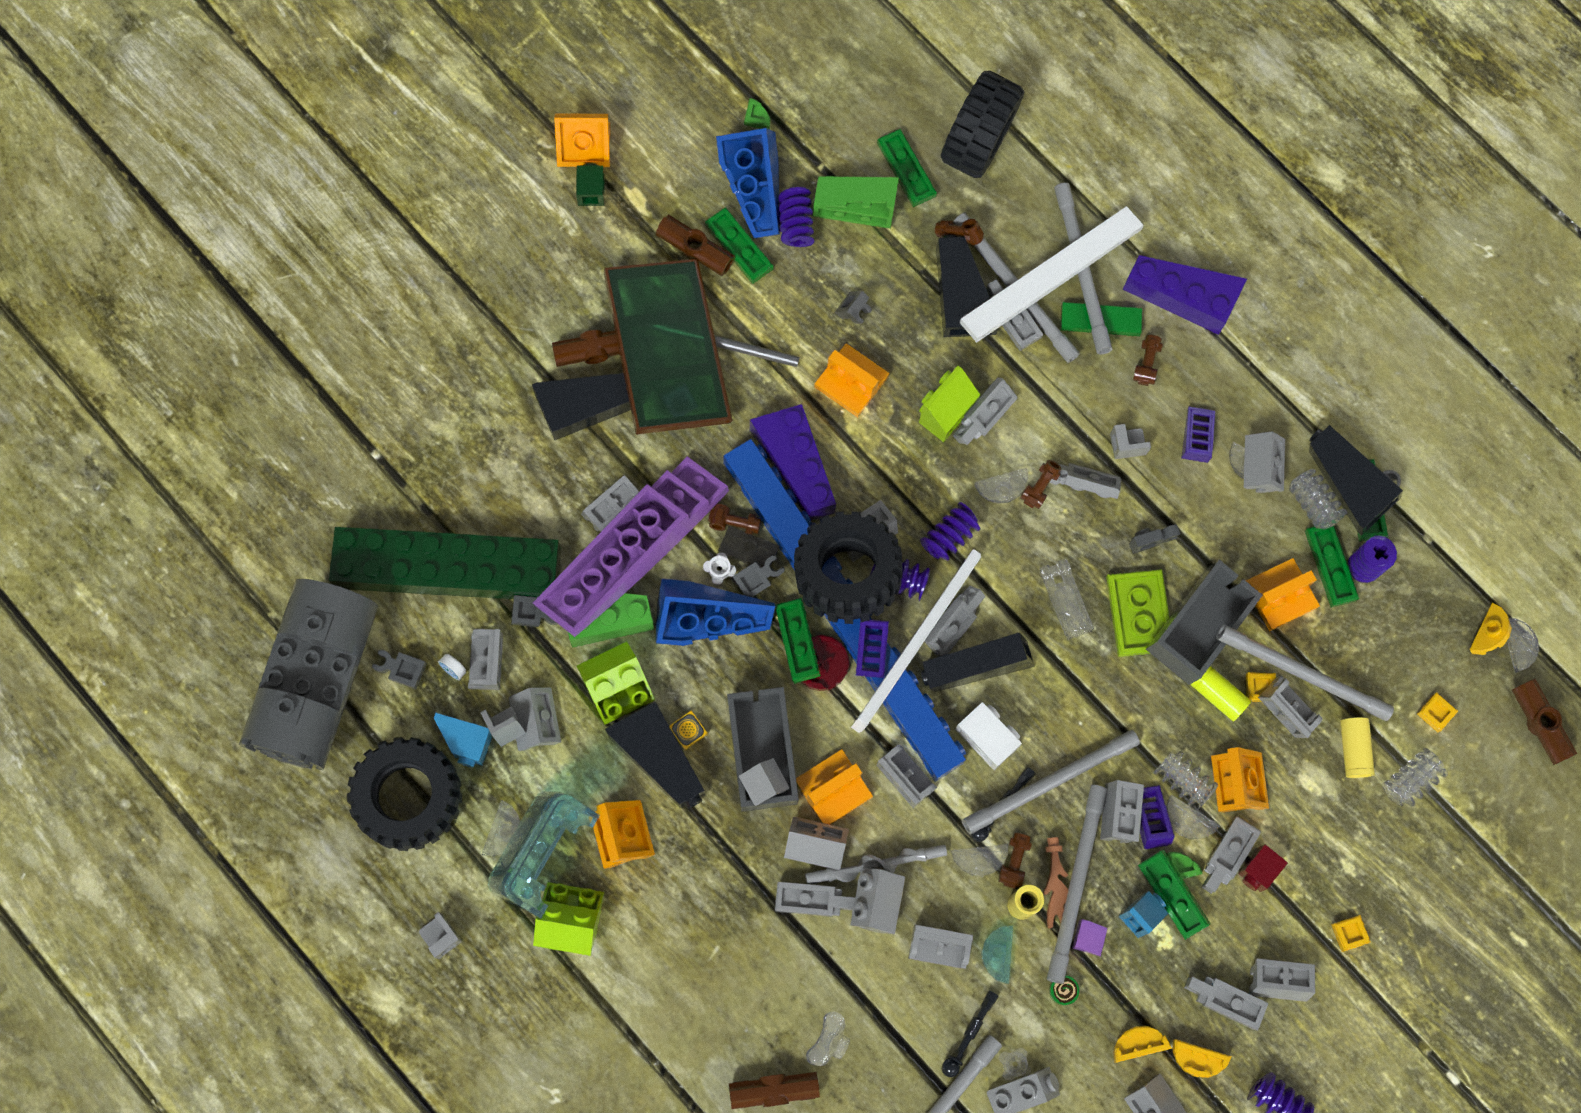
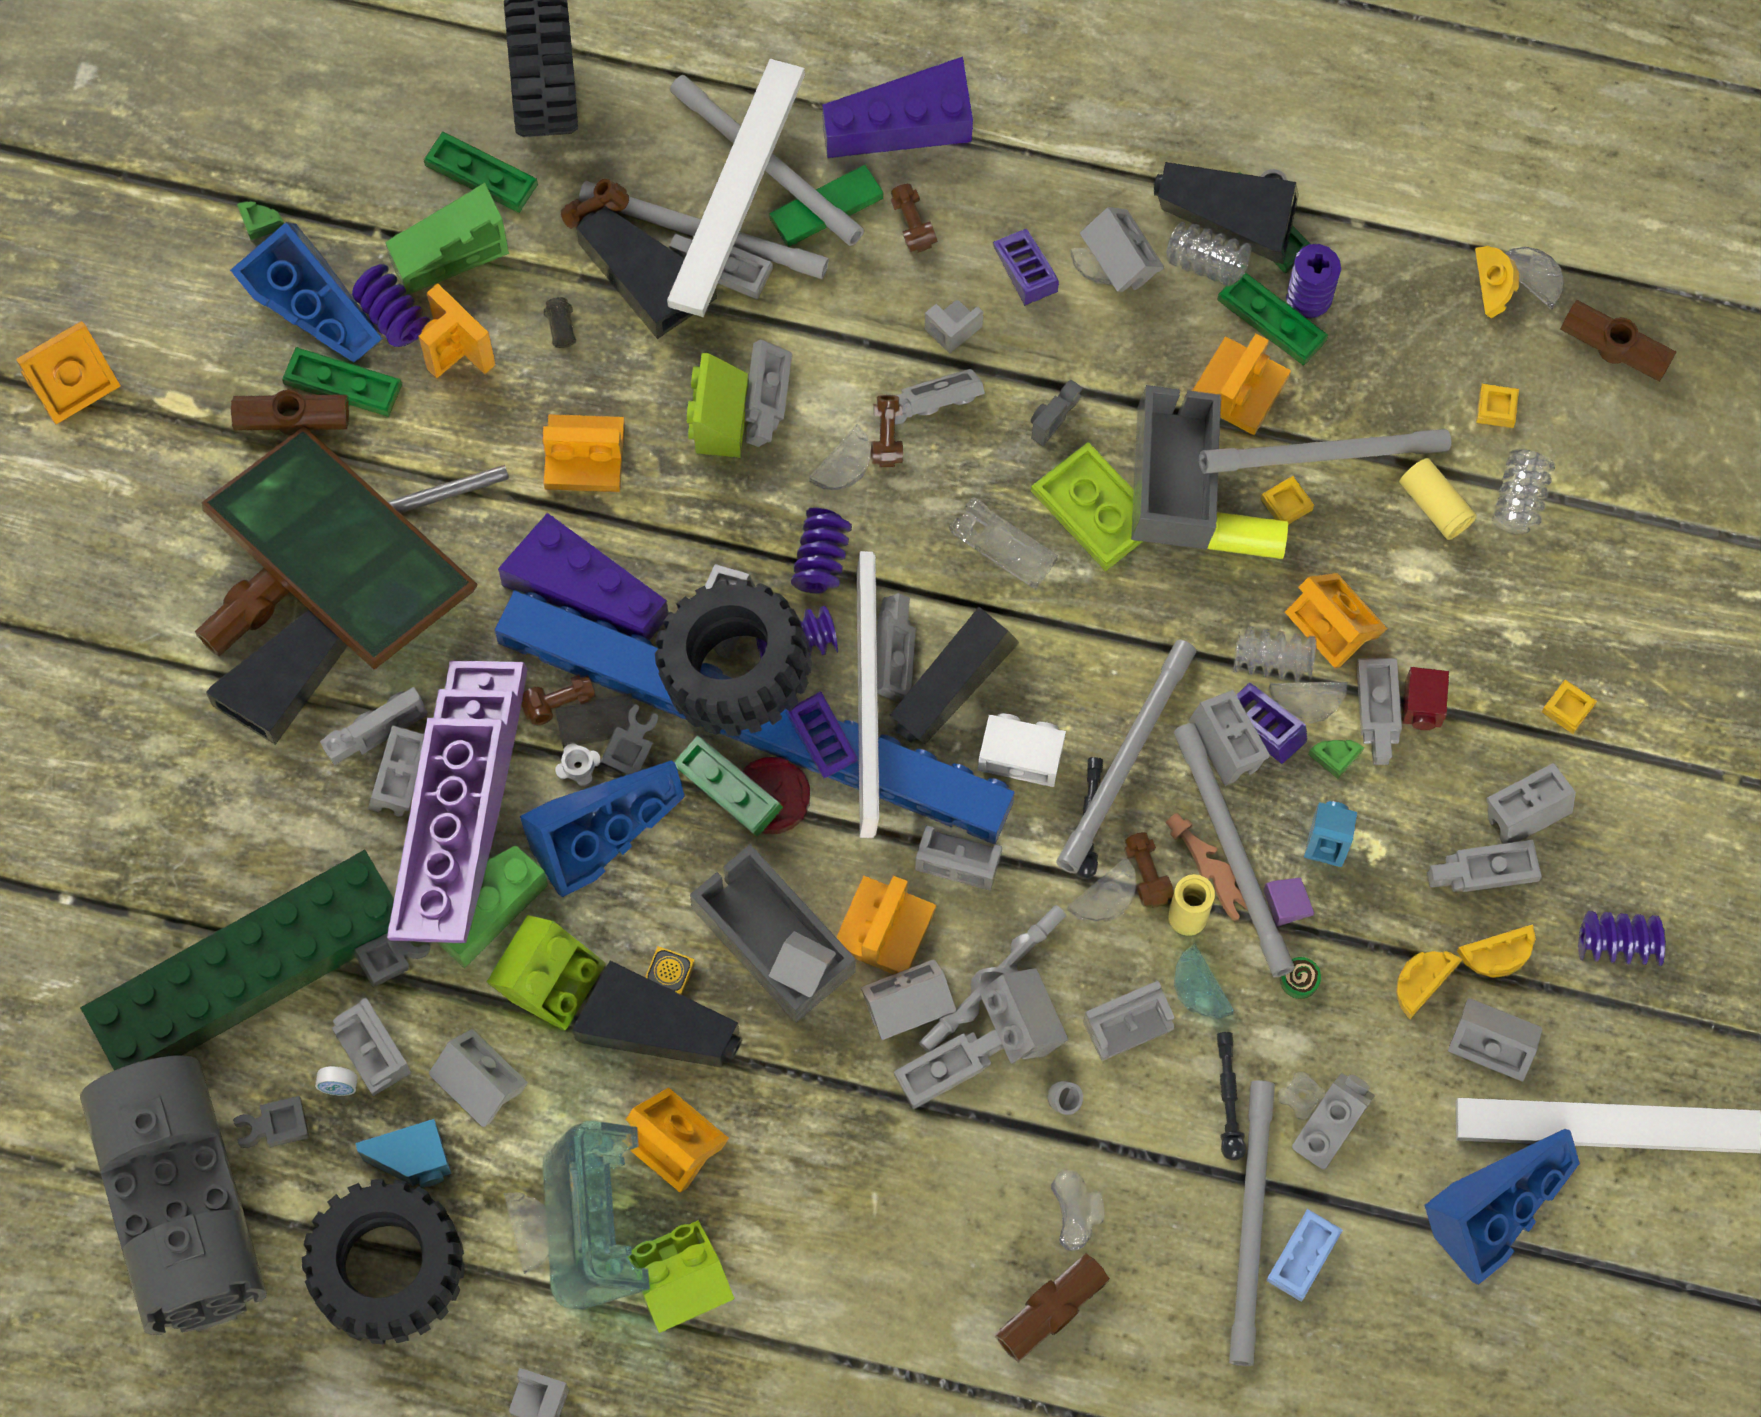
camera: 30 degrees left, 5 degrees down
light grey panel [480,706,526,747] -> none
dark green brick [576,163,605,206] -> none
flat silver tile [835,291,872,324] -> none
green tile [1138,849,1211,940] -> none
light grey hinge [1258,676,1323,738] -> none
none -> light grey hinge [320,687,427,765]
none -> light orange bracket [419,283,496,378]
none -> clear smoke pin [543,297,576,348]
none -> light grey hinge [1047,1081,1083,1115]

